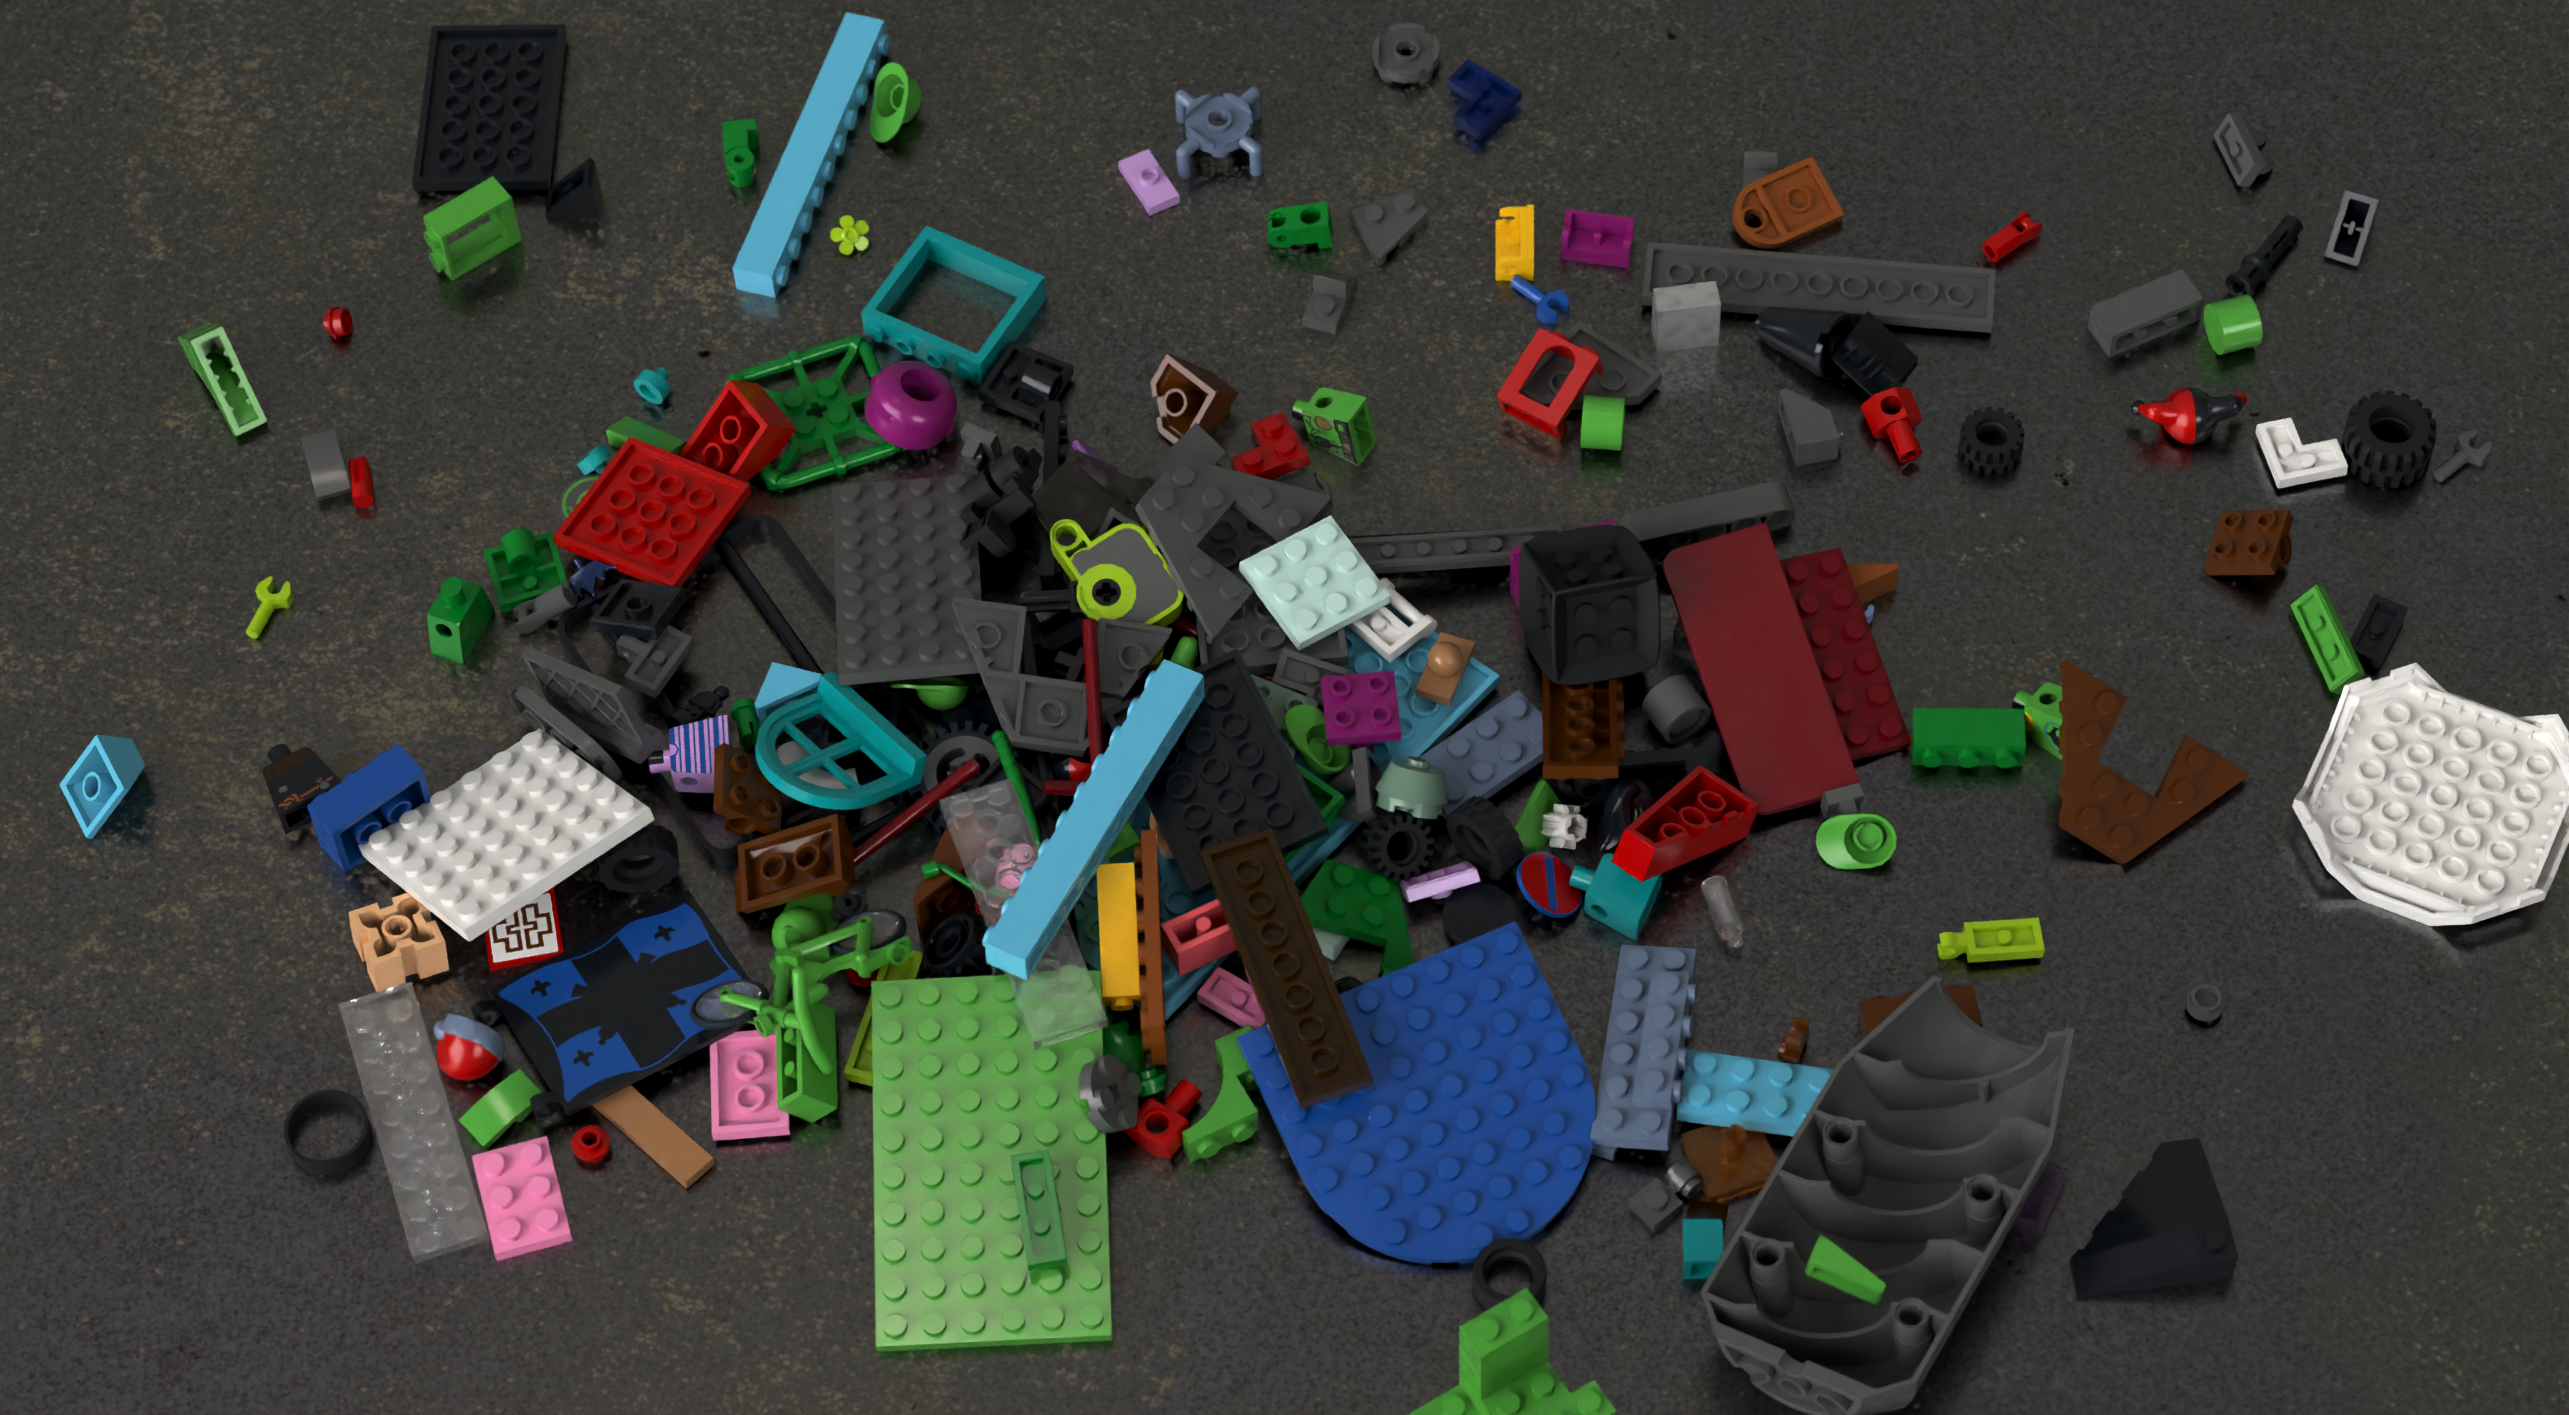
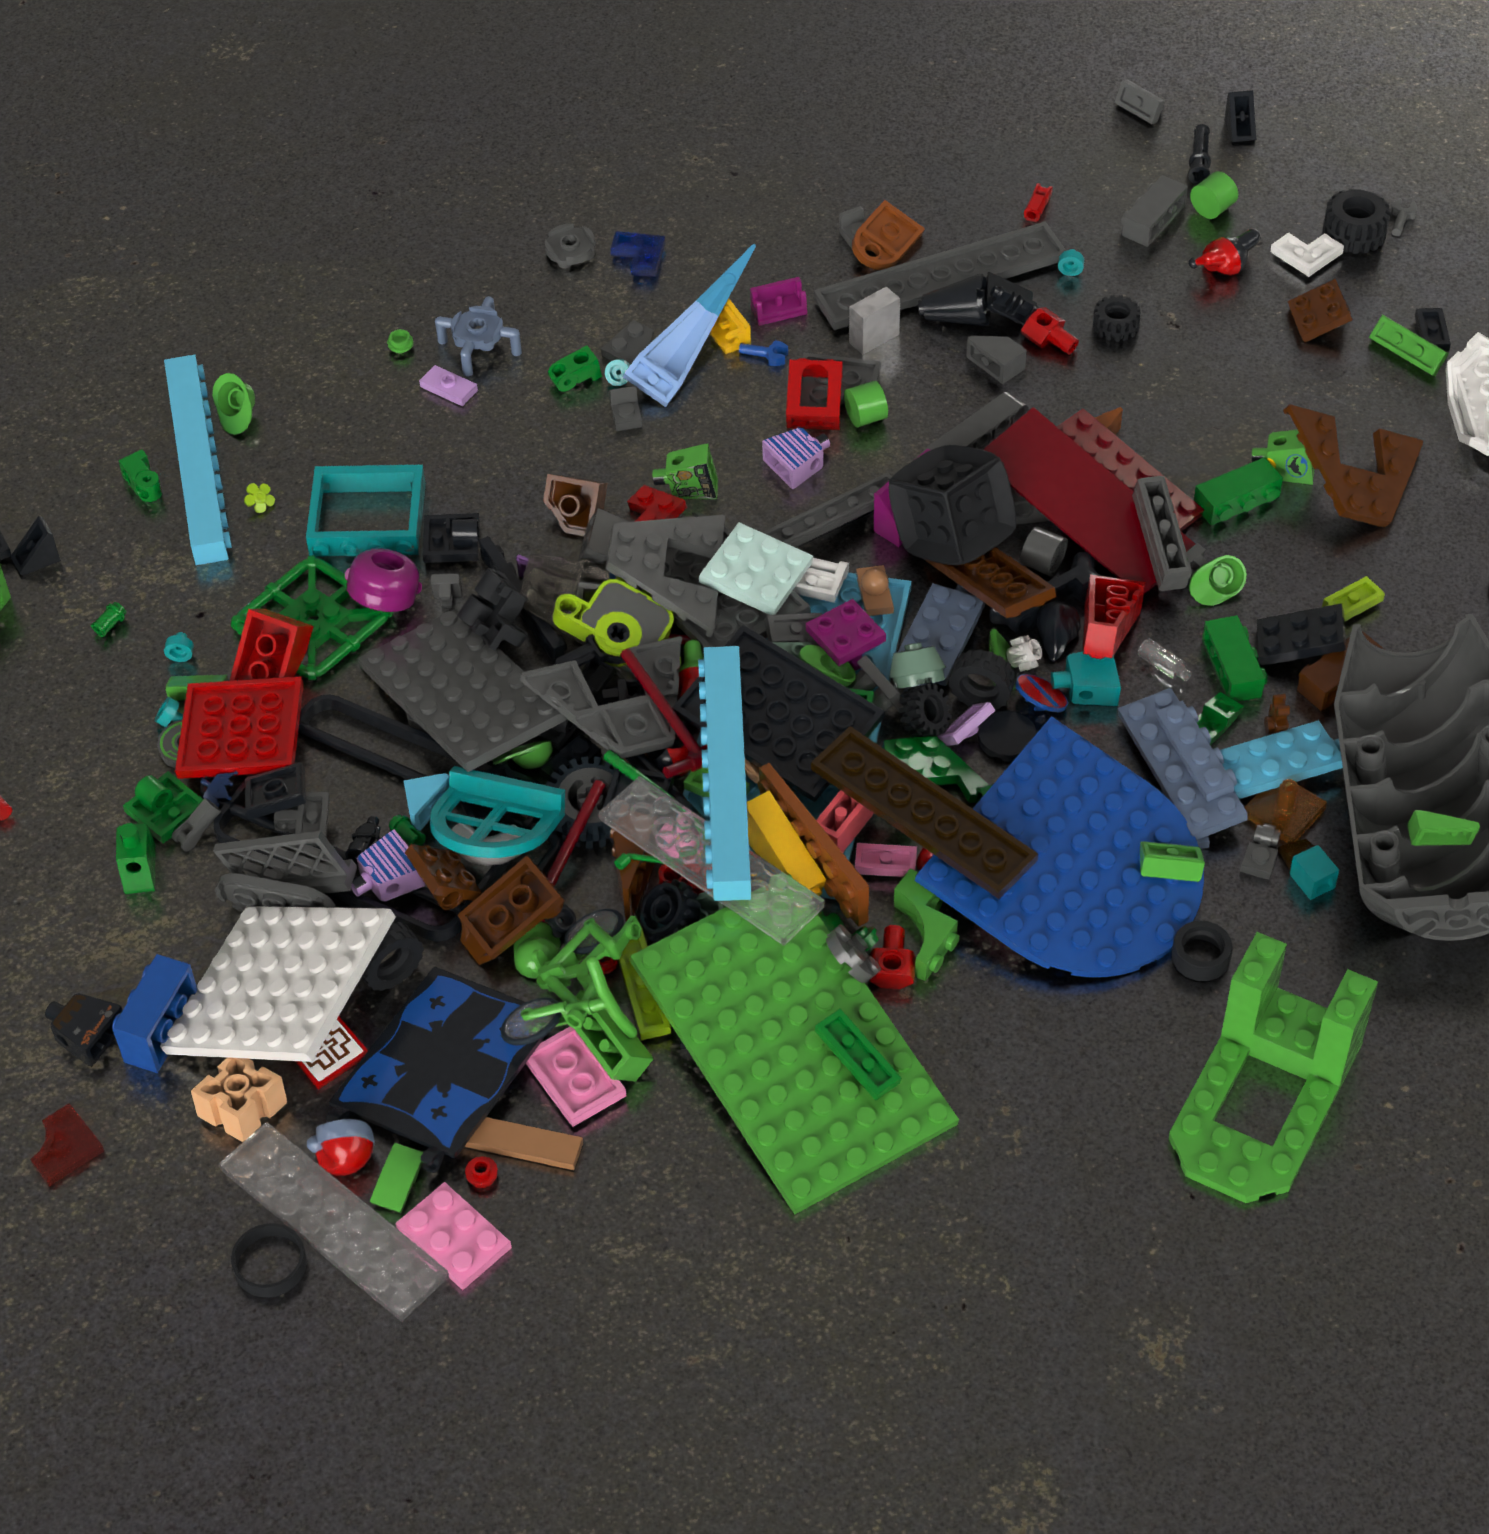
camera: 30 degrees left, 5 degrees down
none -> clear red tile [30,1103,104,1186]
none -> green pin [91,602,127,637]
none -> bright green plate [387,329,414,353]
none -> tile [605,359,630,386]
none -> light blue plate [623,244,756,407]
none -> lavender torso [762,428,830,490]
none -> teal tile [1058,249,1084,276]
none -> dark grey brick [1132,476,1192,591]
none -> bright green slope [1140,841,1205,882]
none -> green slope [1197,692,1244,746]
none -> green brick [1202,615,1267,702]
none -> black plate [1257,603,1346,666]

